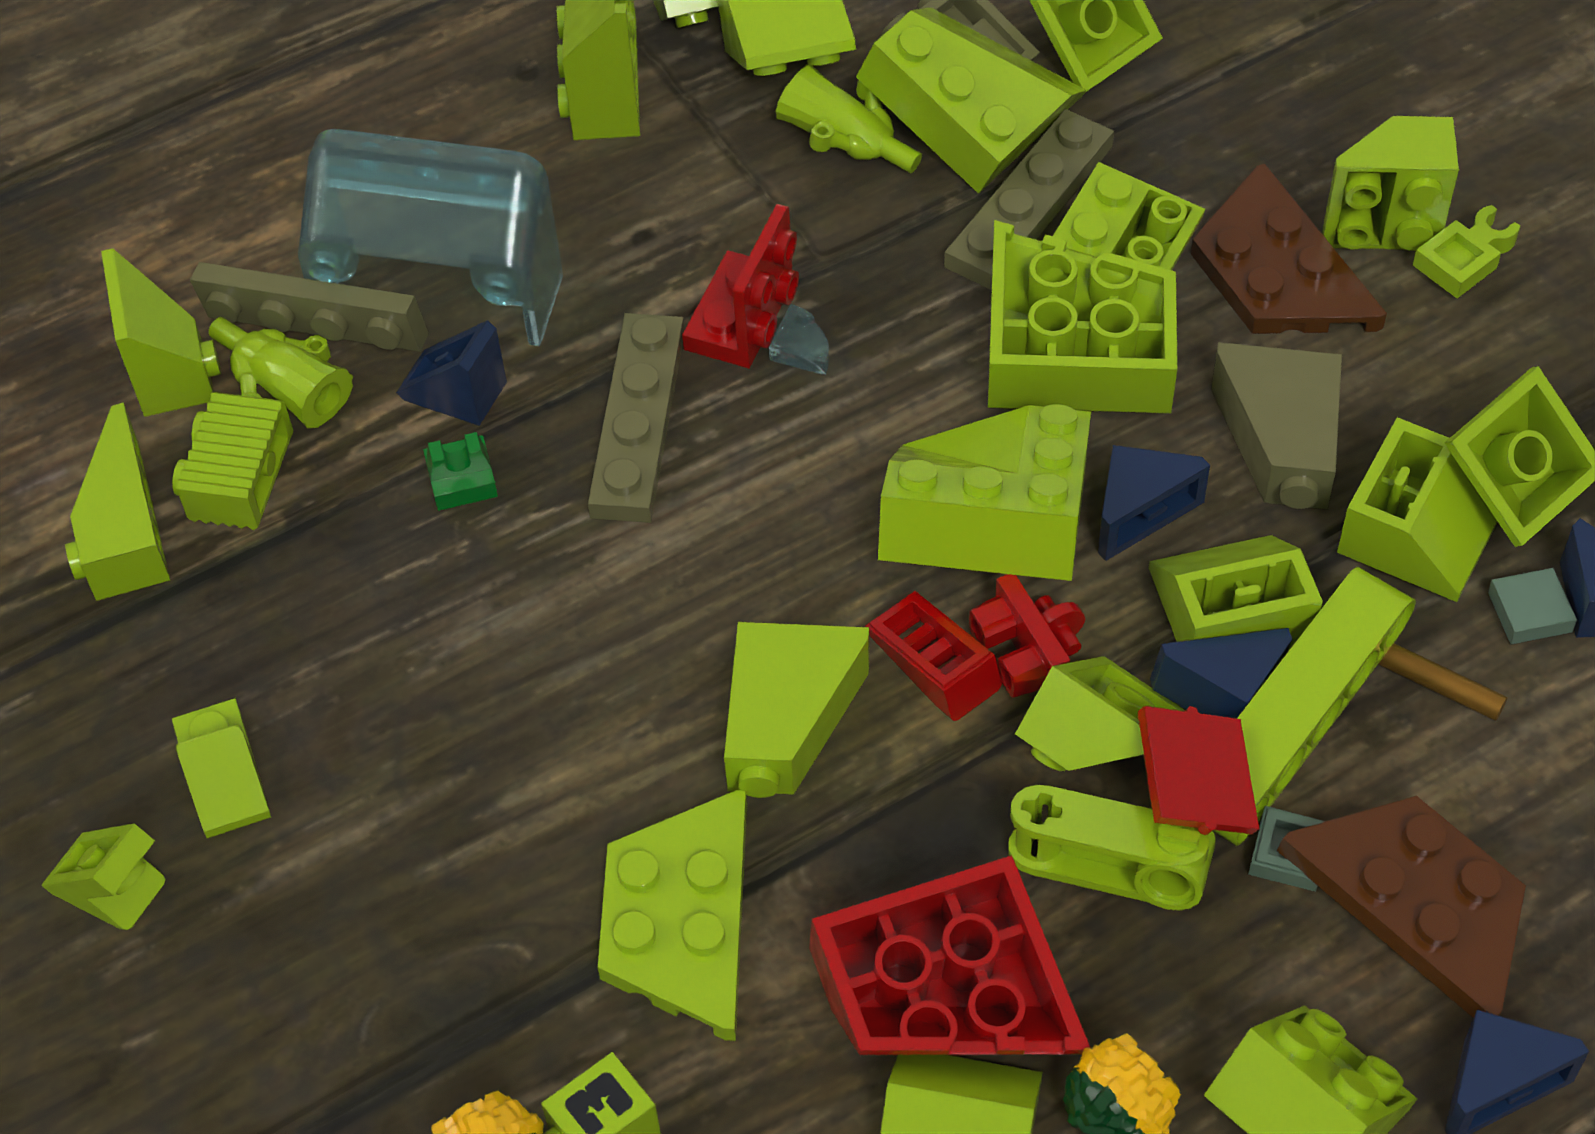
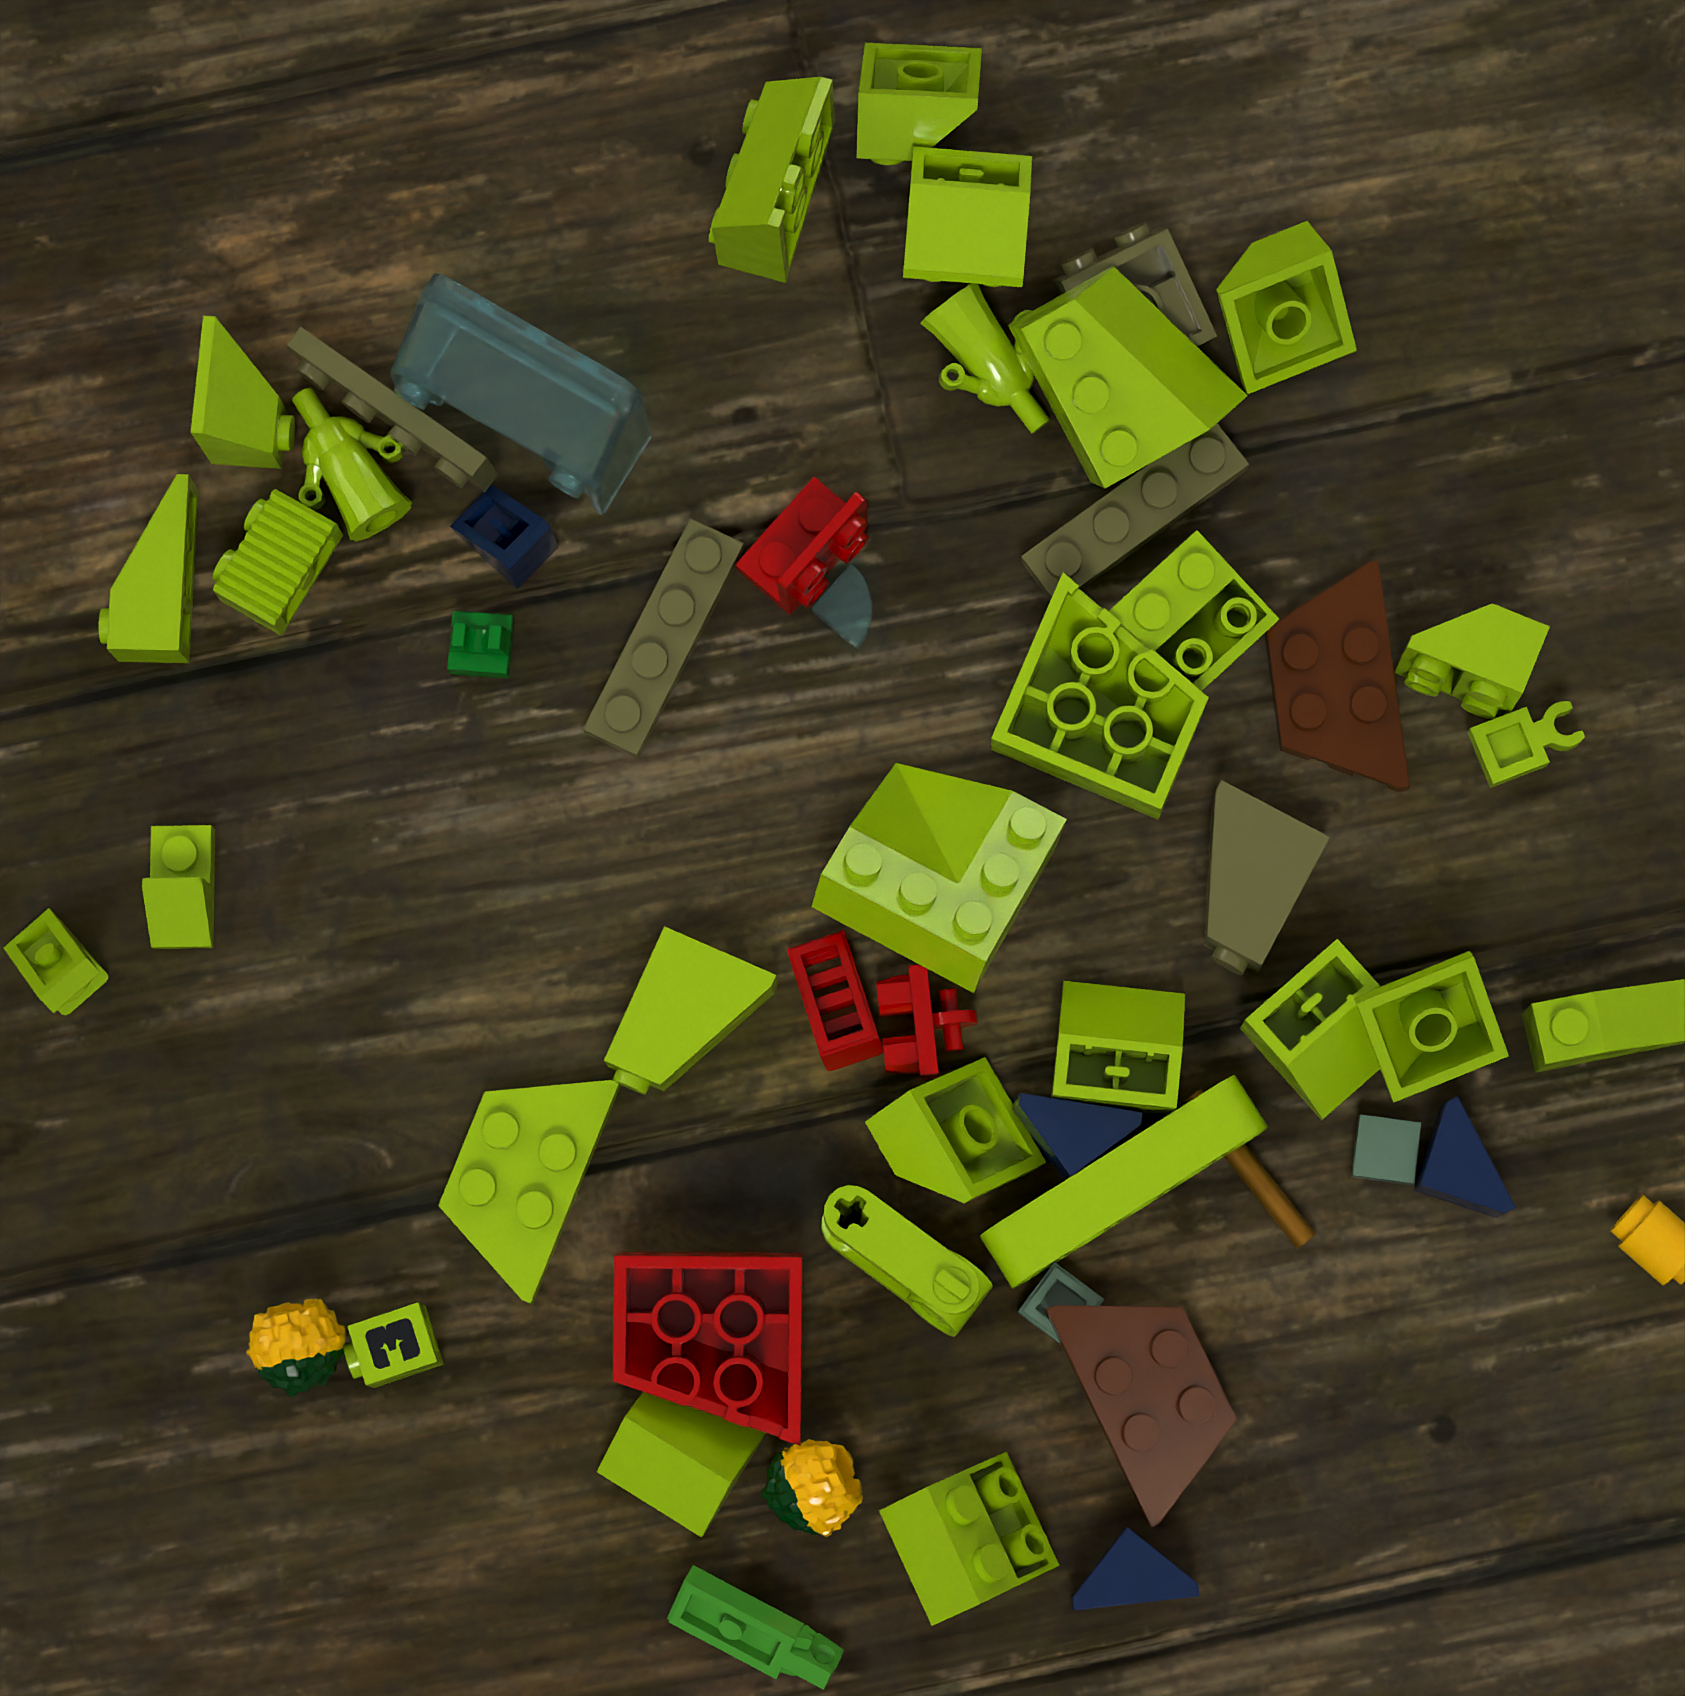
camera: 25 degrees right, 25 degrees up
dark blue slope [1098,445,1210,561] -> none
red piece [1137,706,1259,835] -> none

